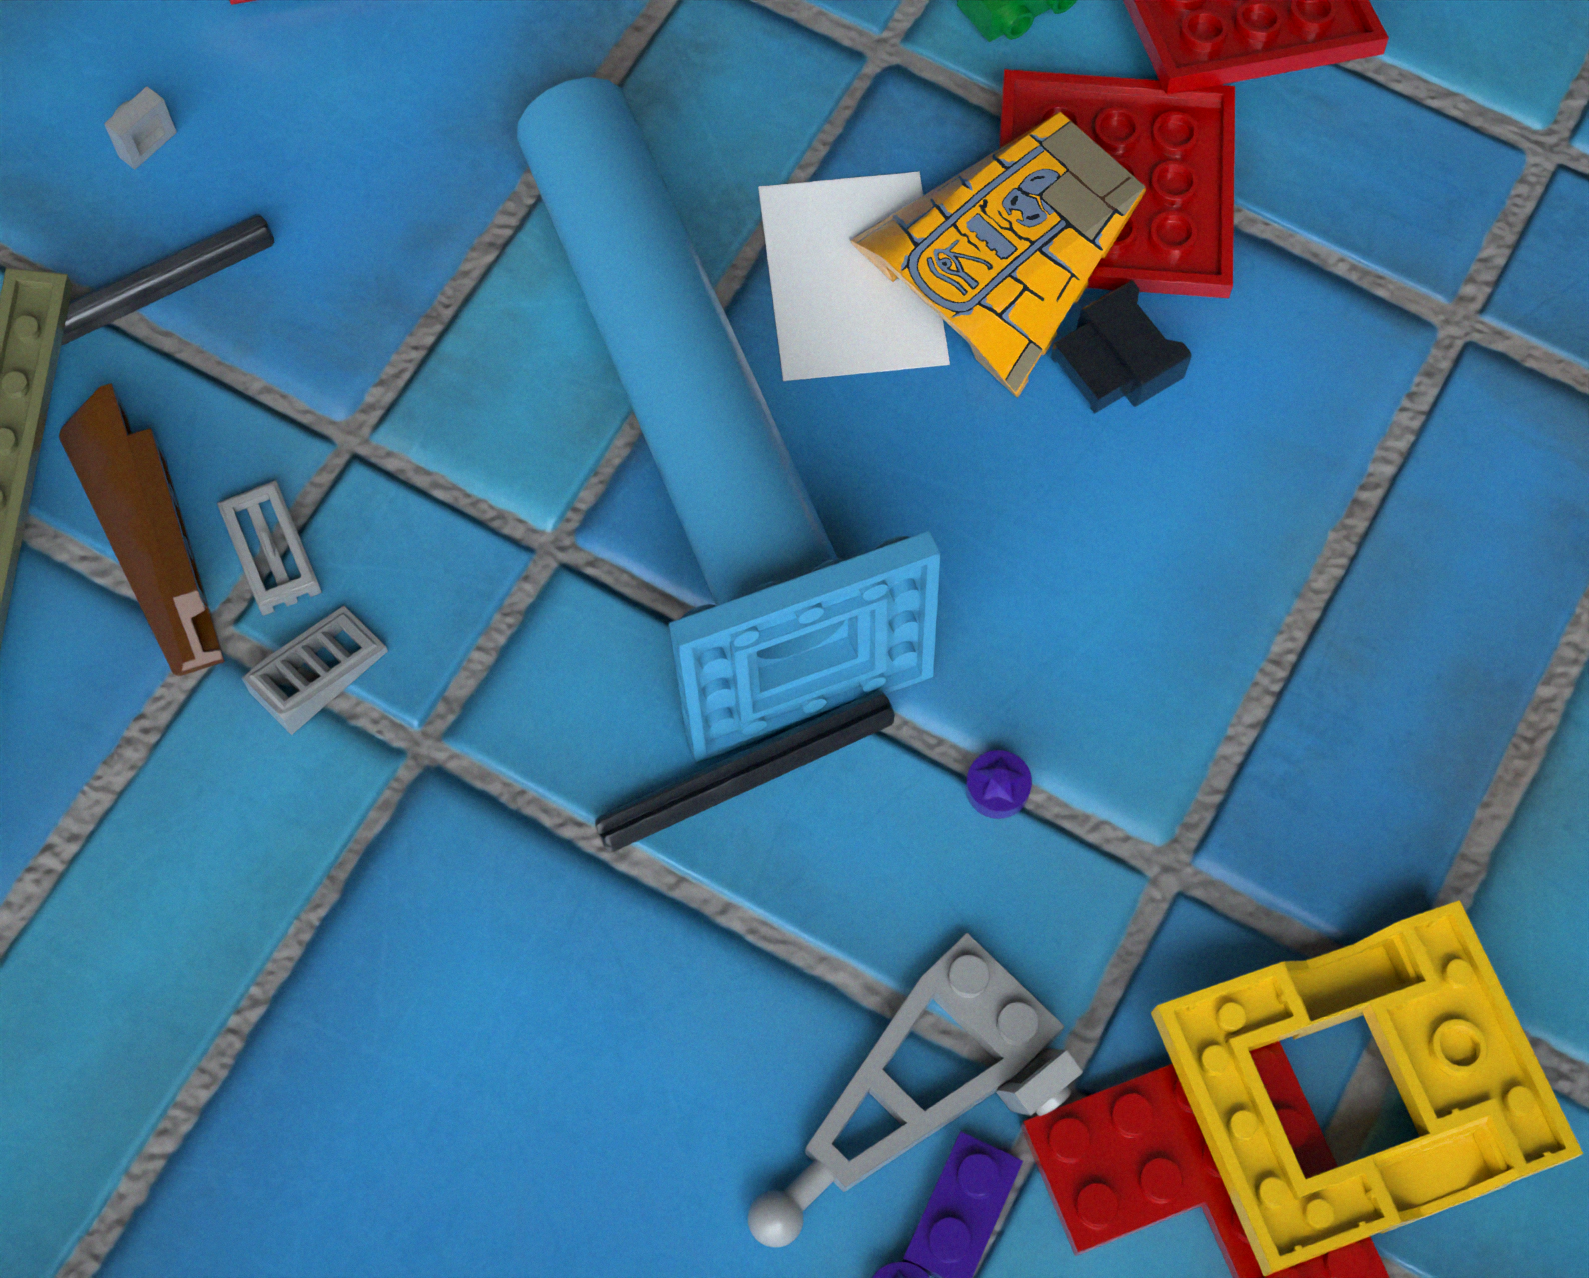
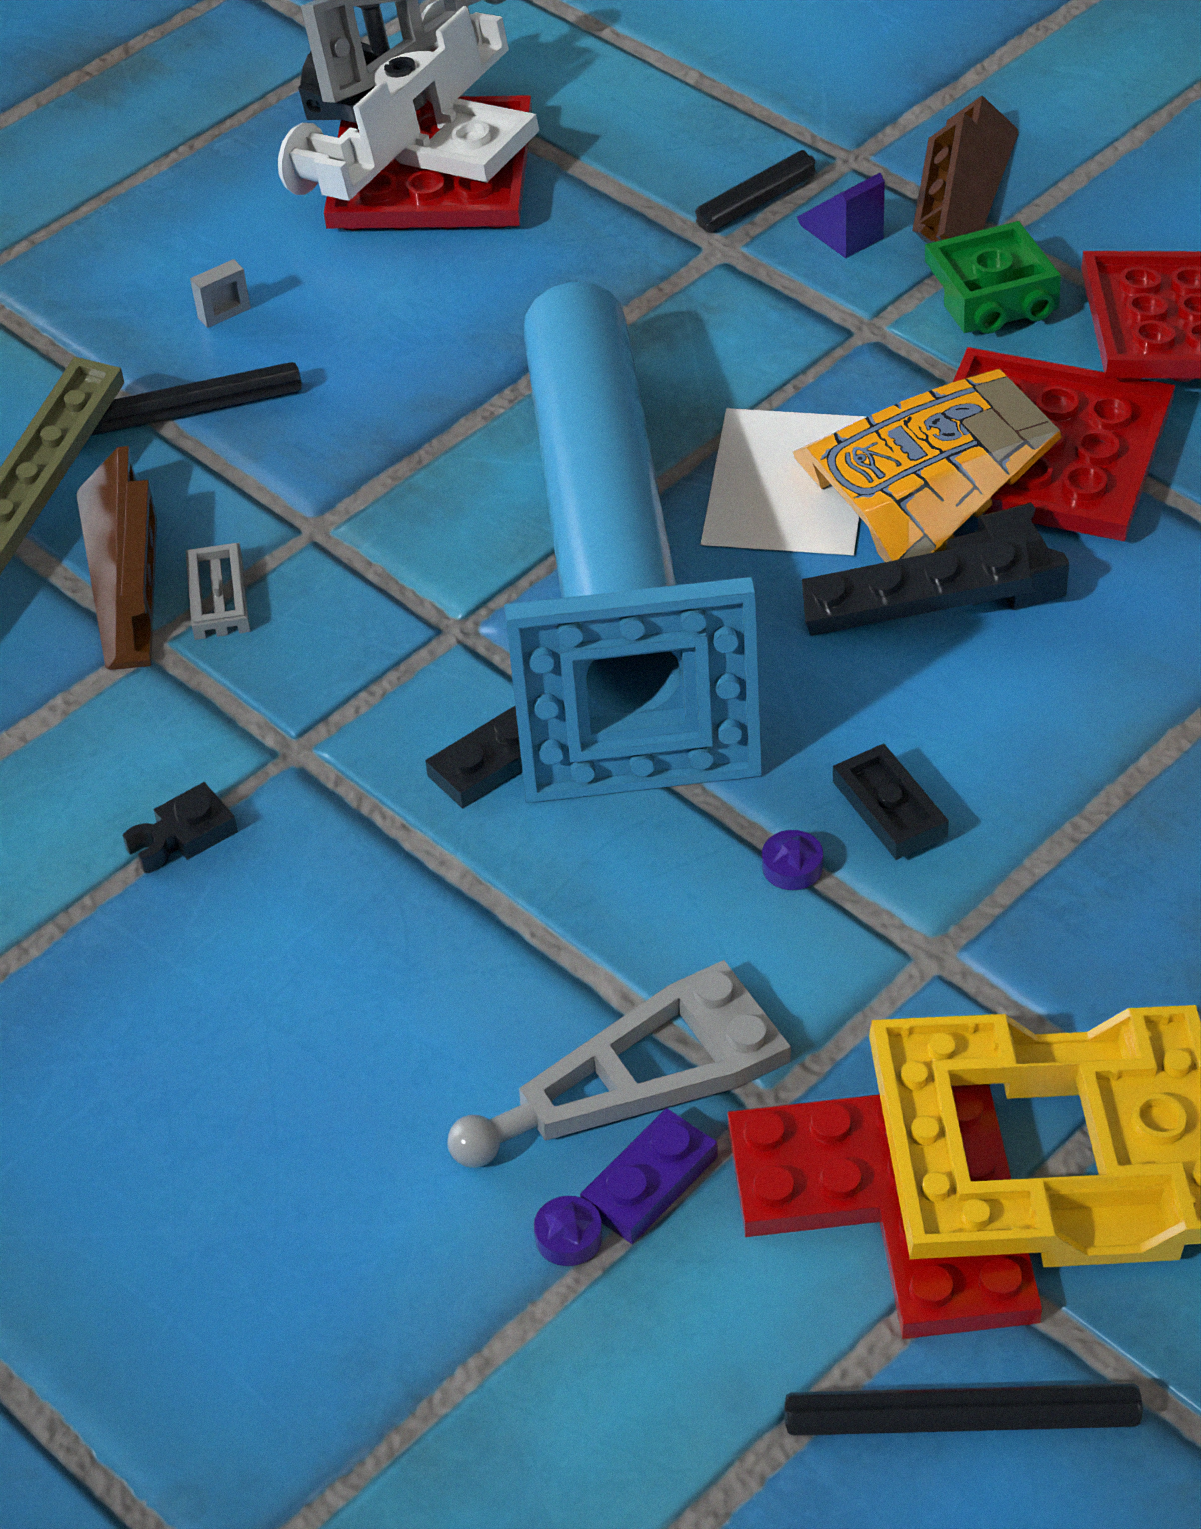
camera: 20 degrees right, 20 degrees down
light grey slope [242,606,388,735] -> none
black axle [595,691,895,852] -> none
light grey plate [996,1048,1083,1116] -> none
none -> black plate [122,782,238,873]
none -> black plate [425,706,523,809]
none -> black plate [802,534,1035,636]
none -> black plate [833,743,949,860]

